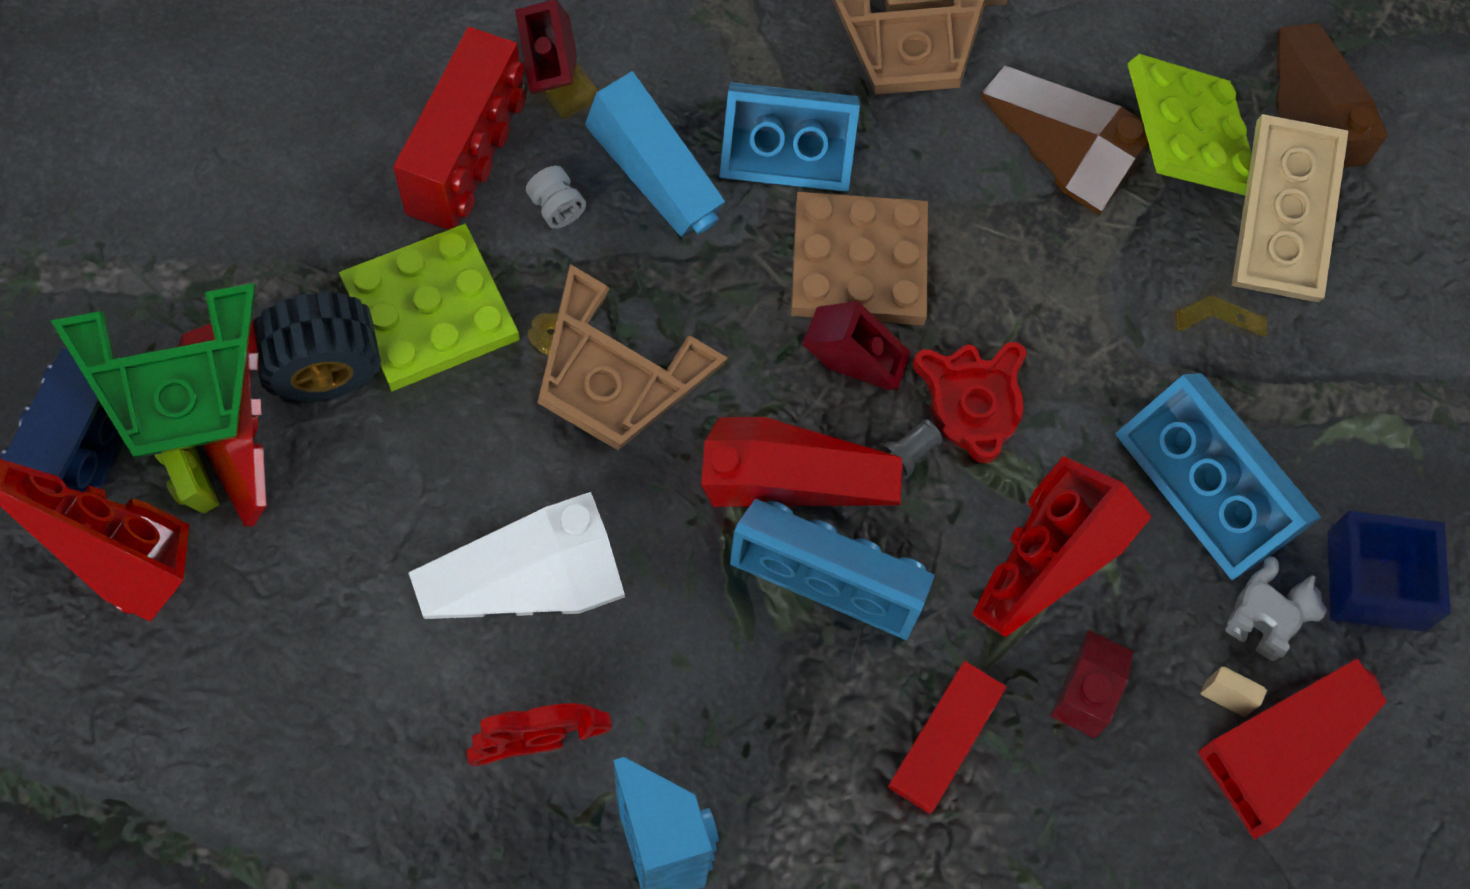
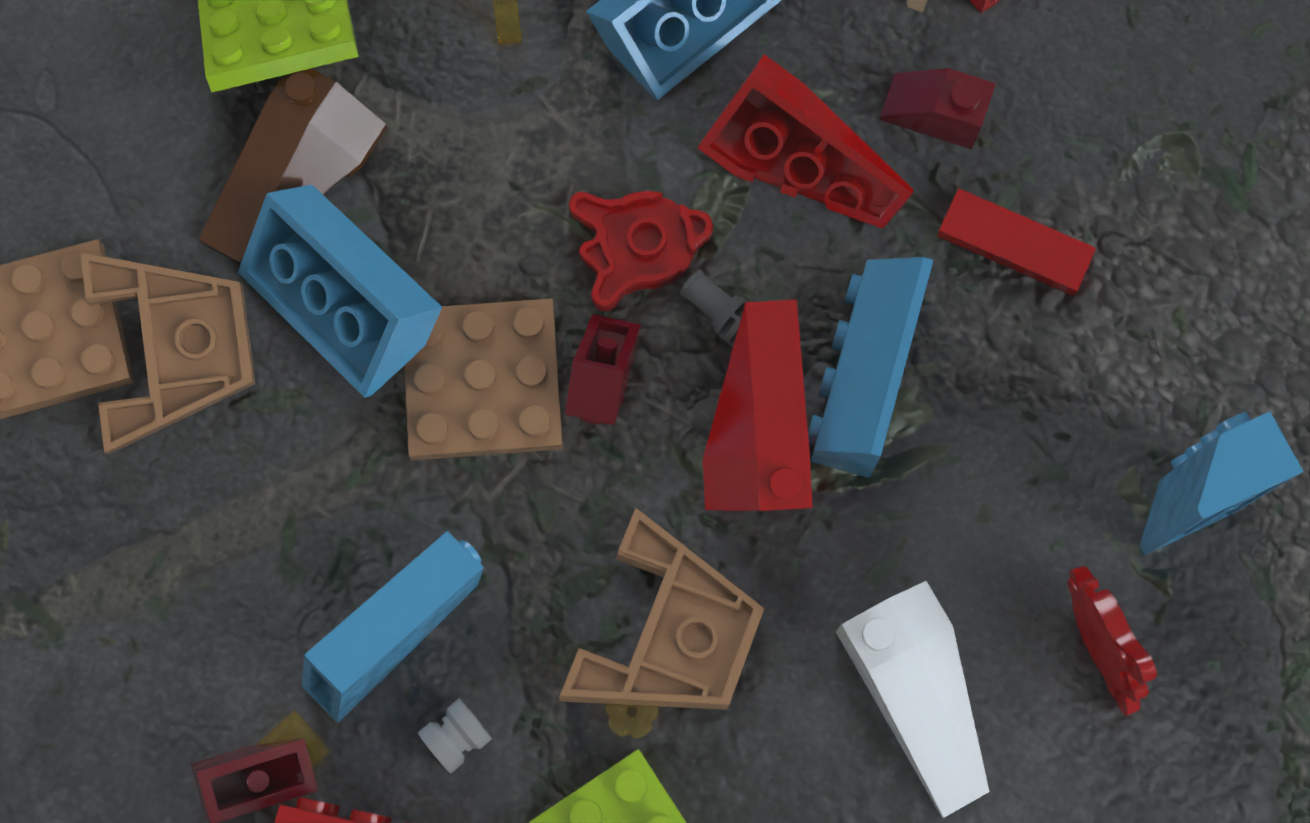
camera: 90 degrees left, 10 degrees up
dark azure slope [719,82,860,192] -> none
none -> dark azure slope [238,185,442,398]

